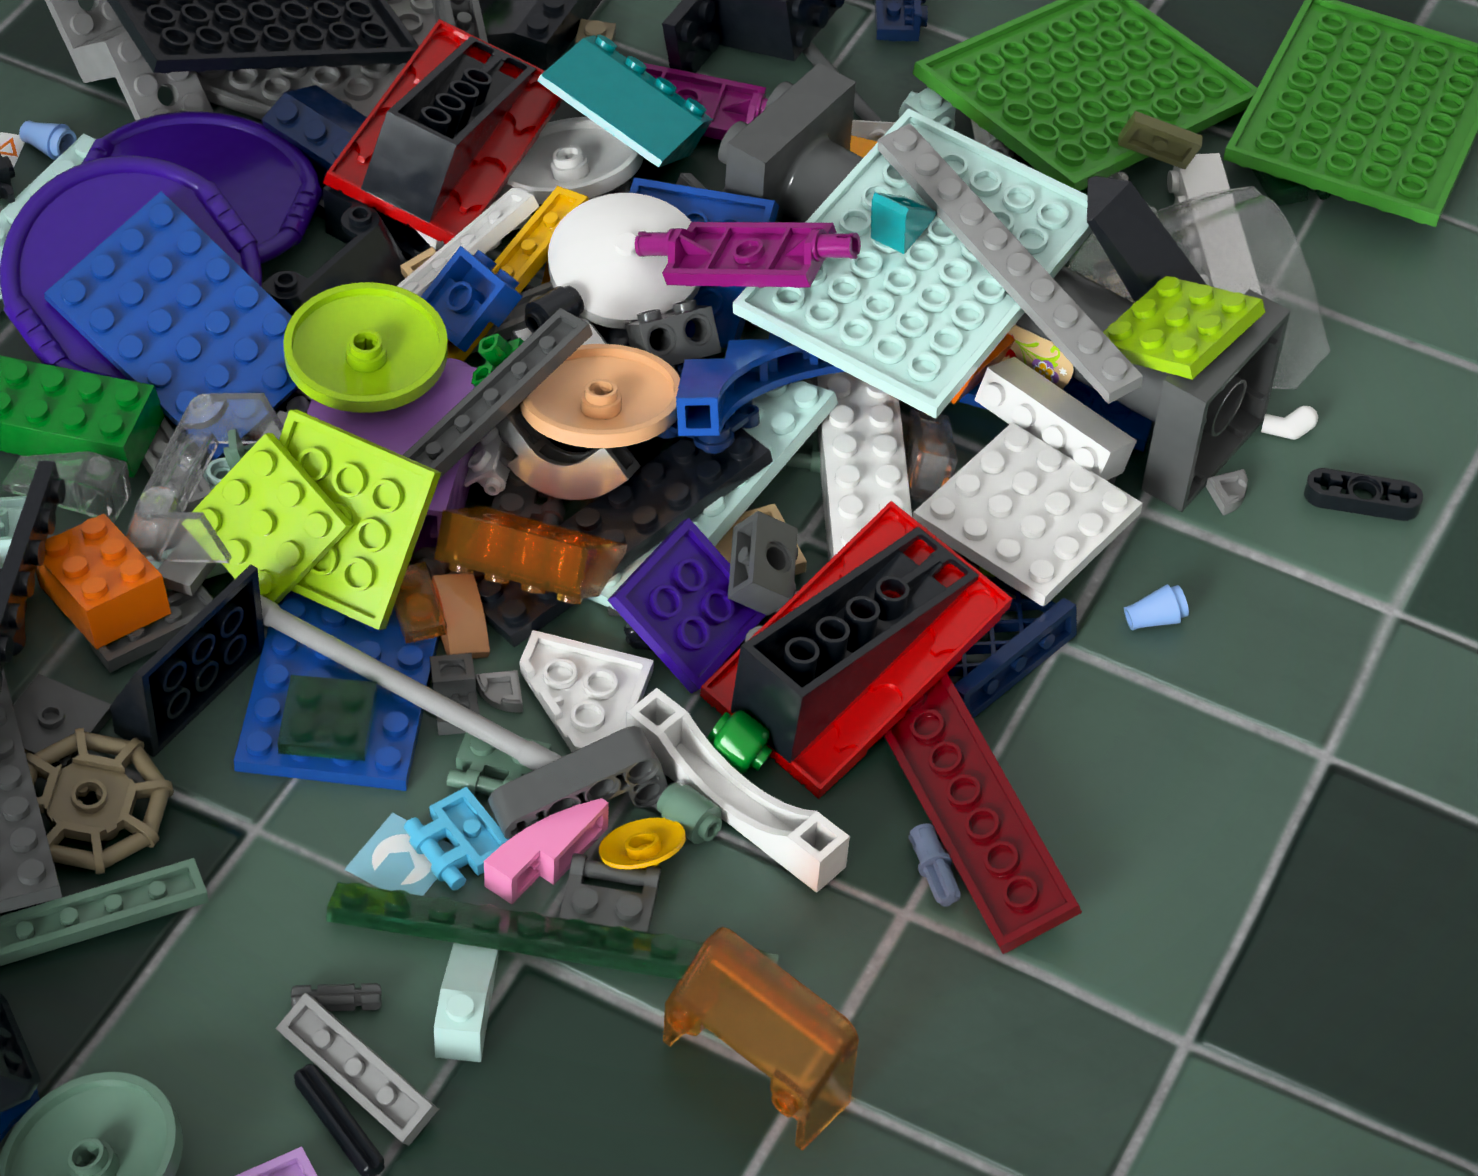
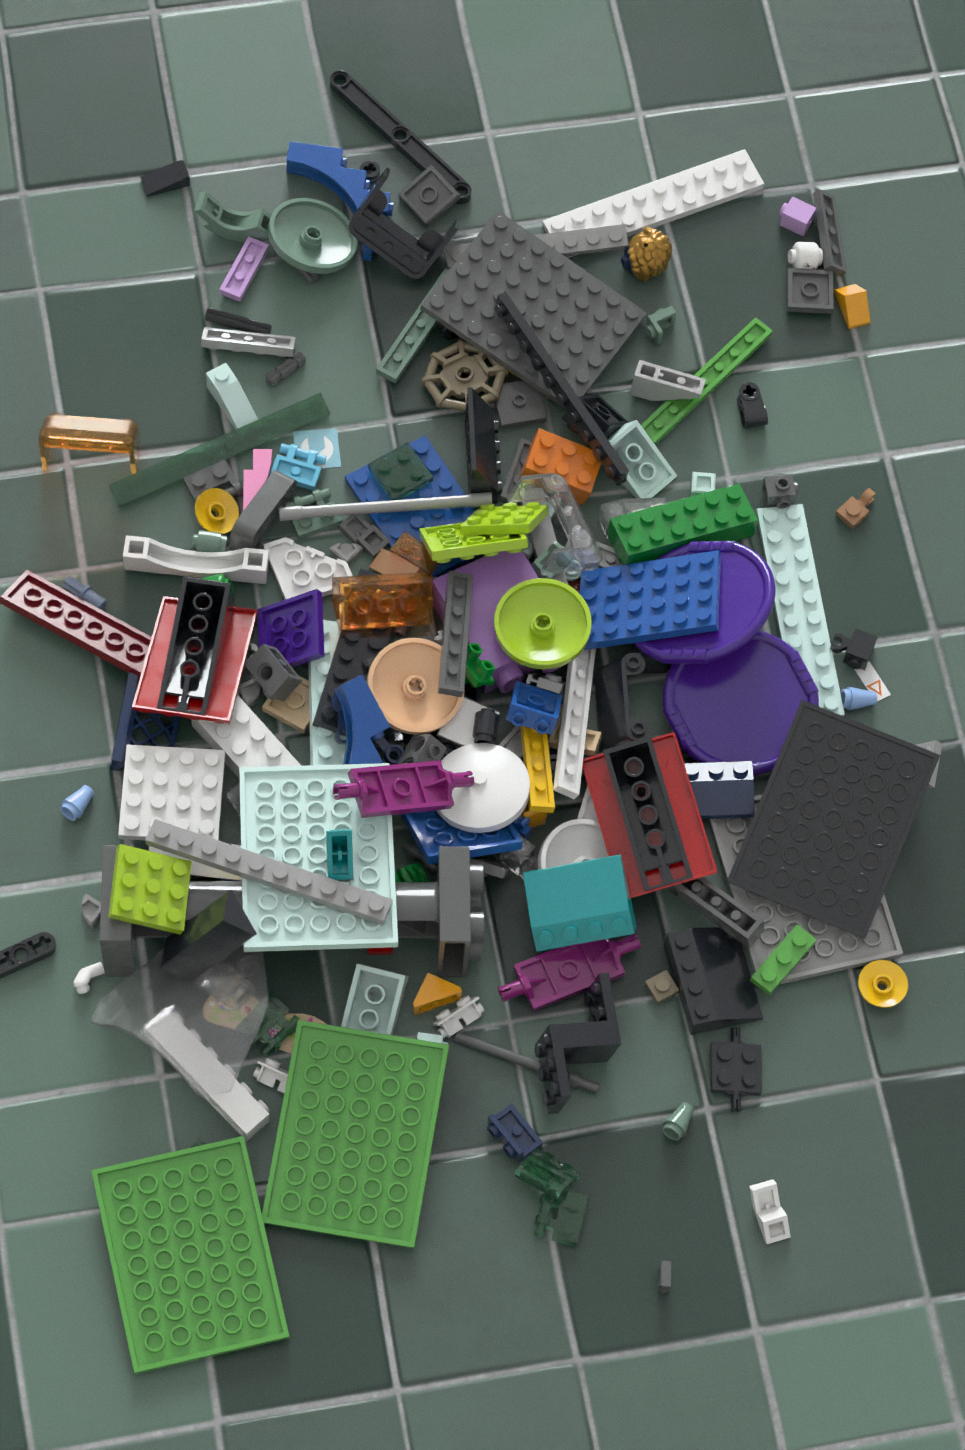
camera: 140 degrees right, 15 degrees up
olive plate [1118,111,1203,169] -> none

